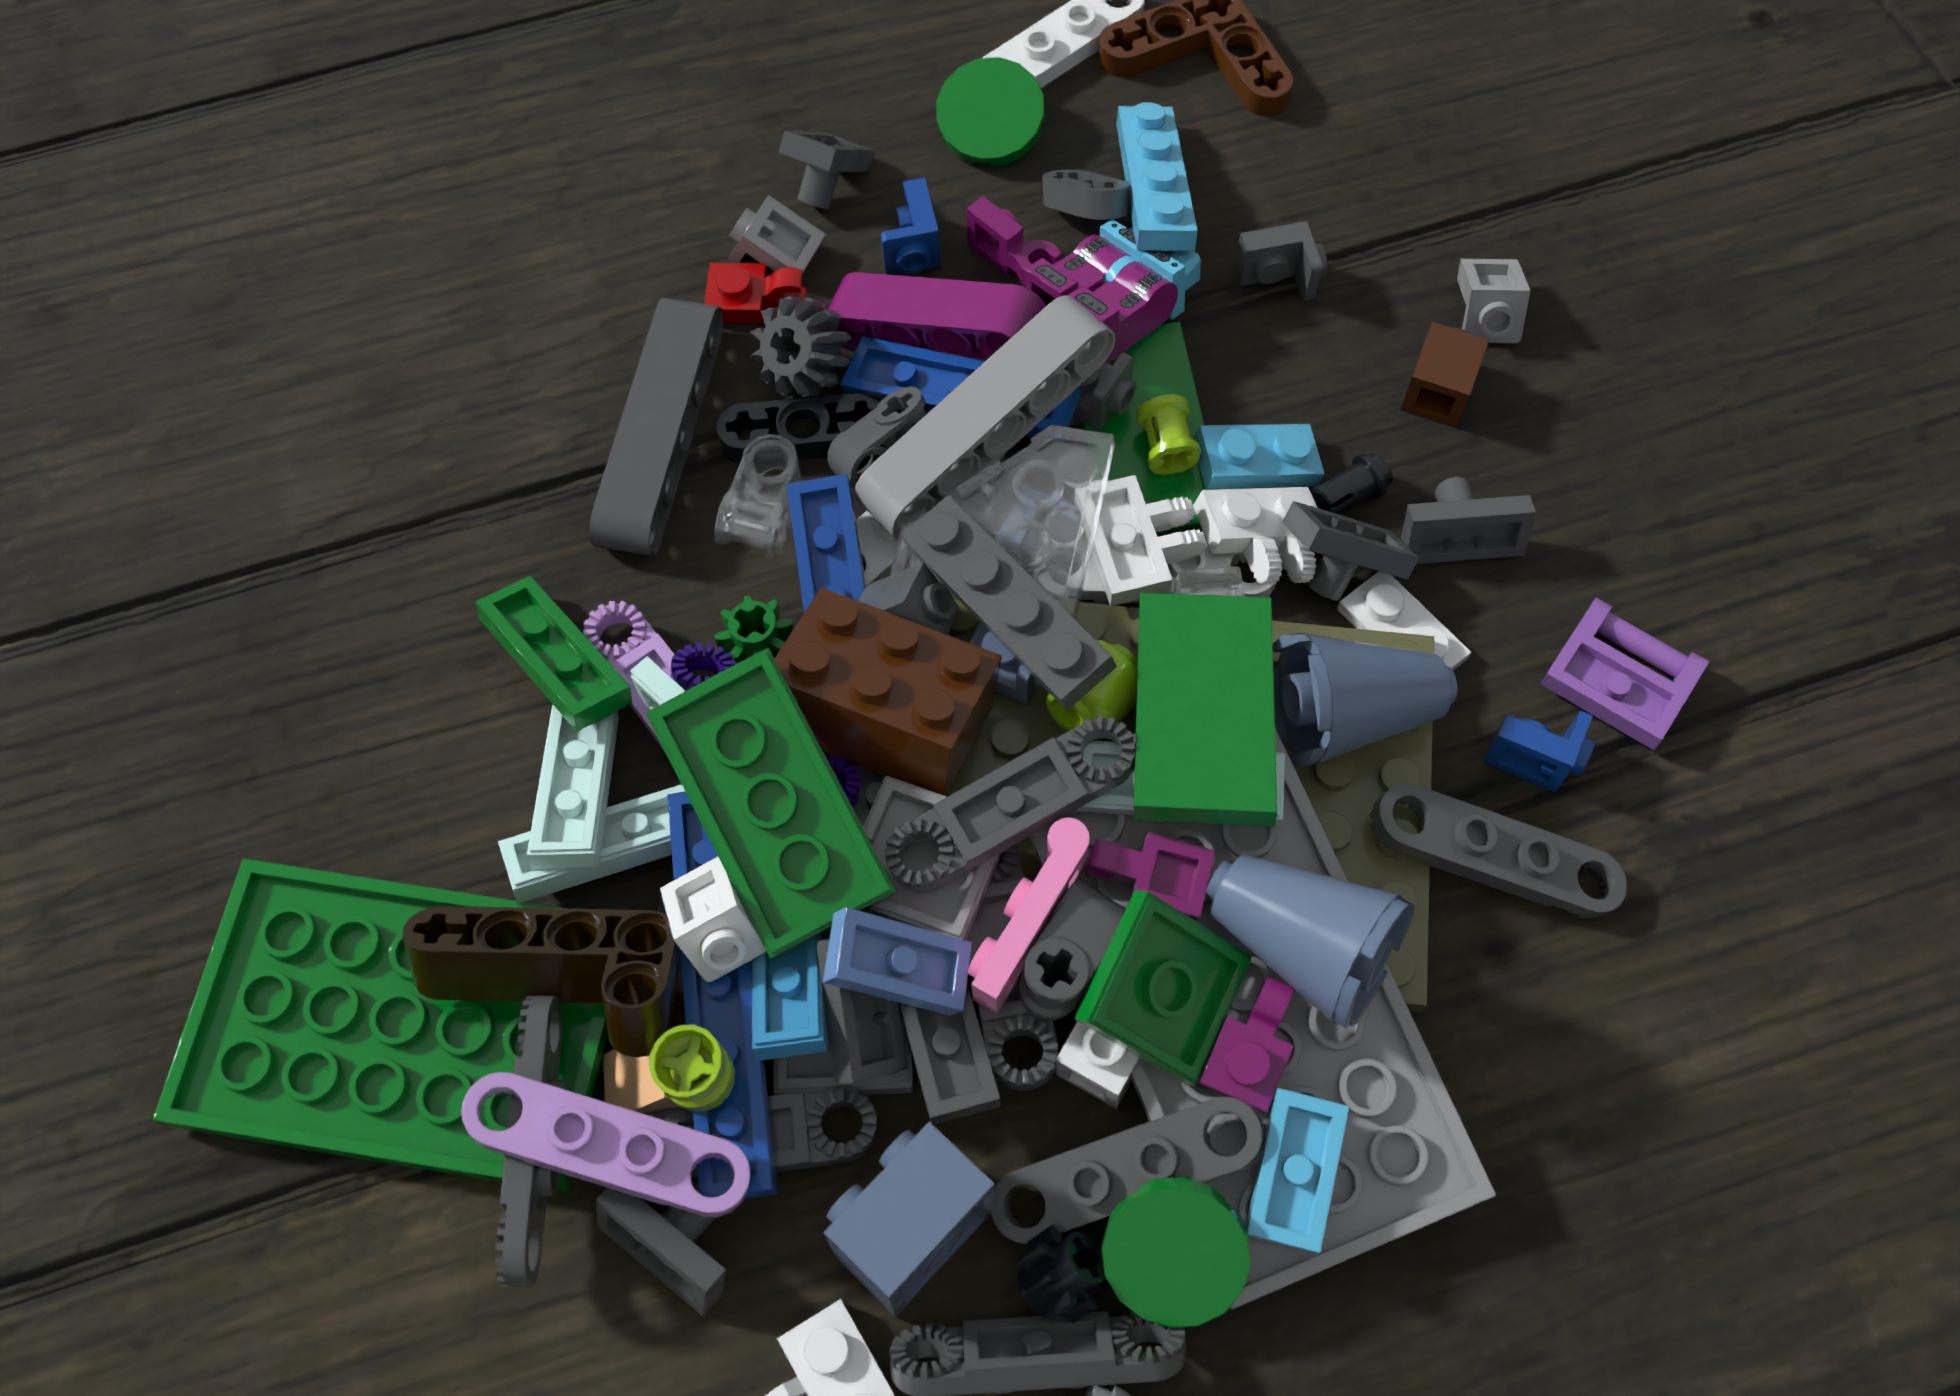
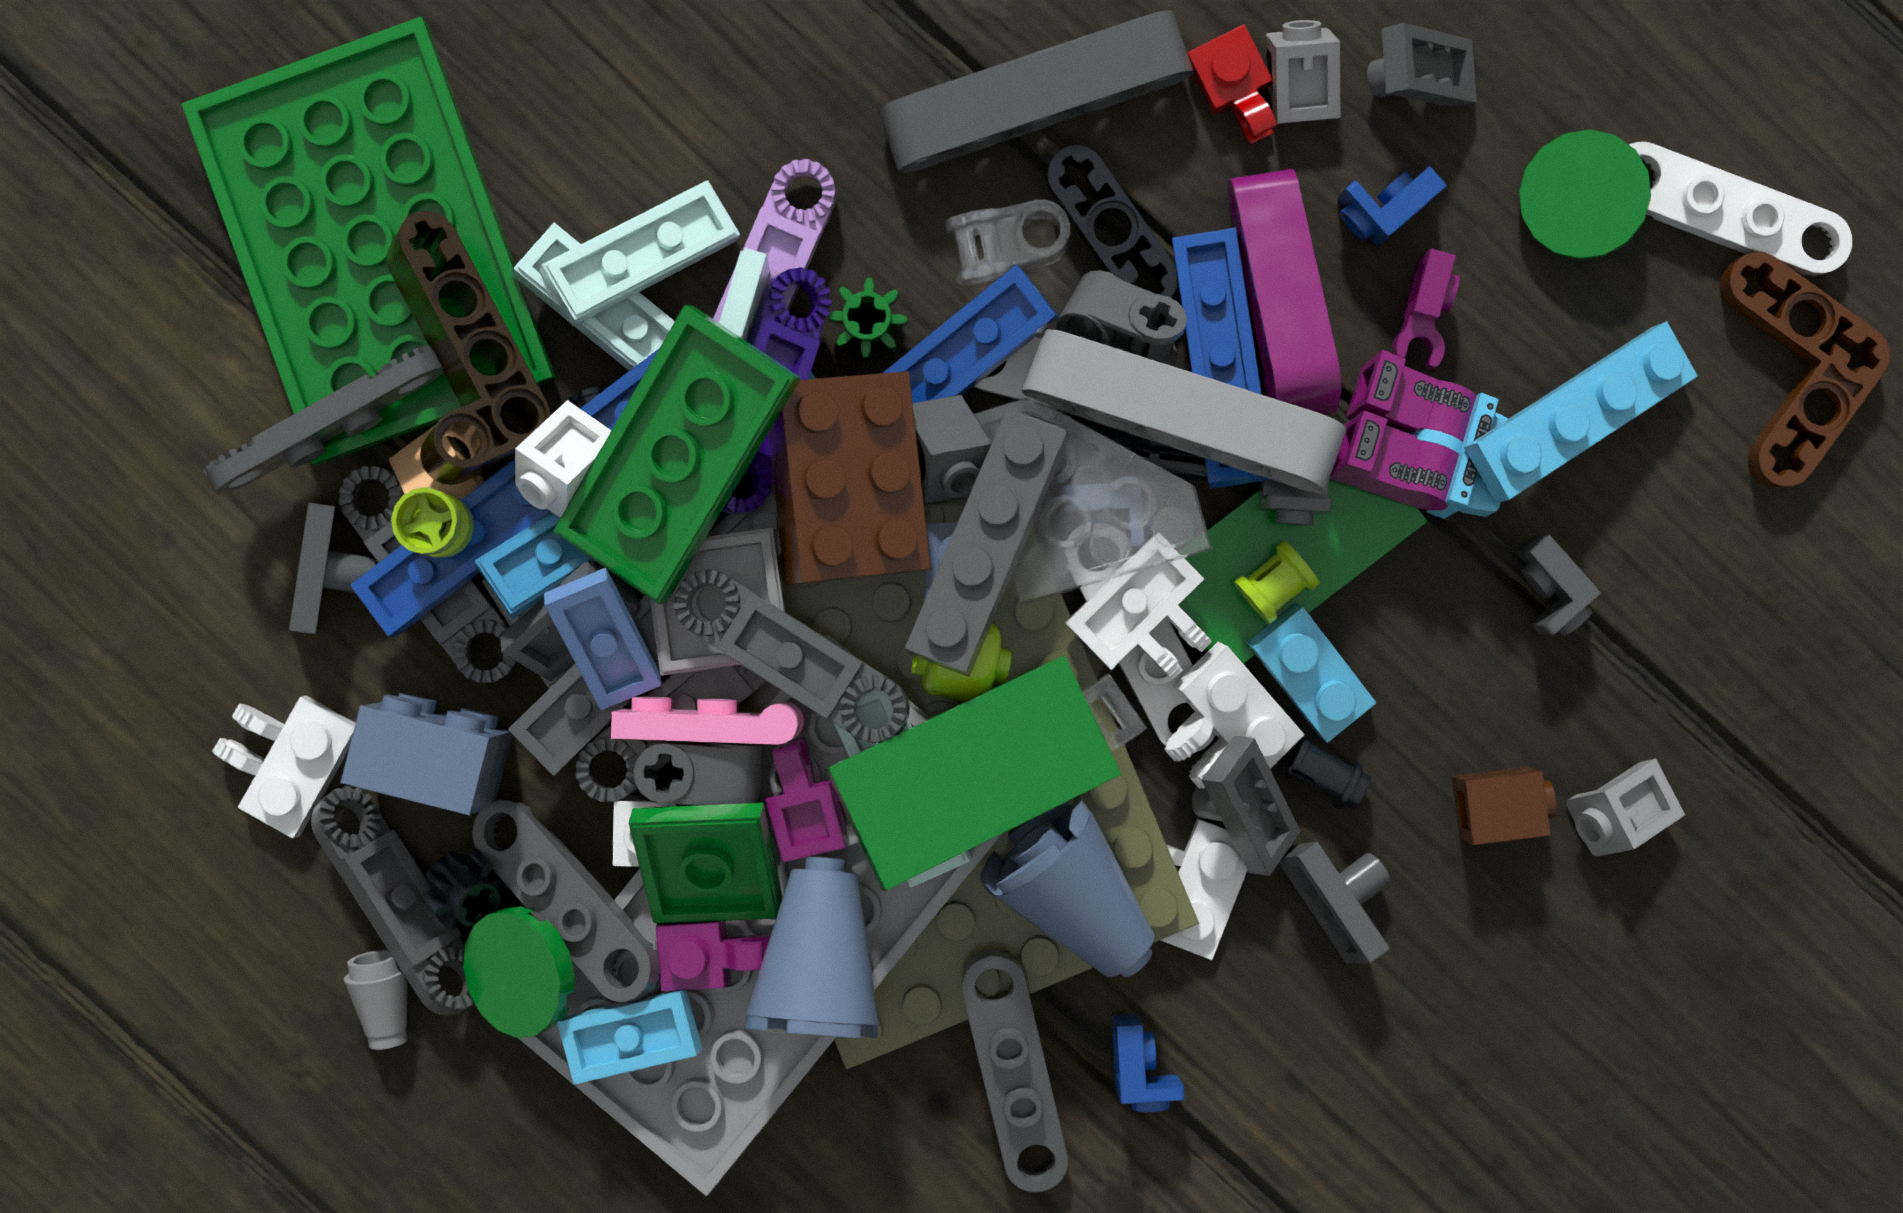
camera: 60 degrees right, 25 degrees up
lavender plate [462,1072,750,1218] -> none
green plate [475,576,632,732] -> none
dark grey gear [749,297,852,397] -> none
dark grey beam [1043,169,1129,220] -> none
medium lavender plate [1541,597,1709,750] -> none

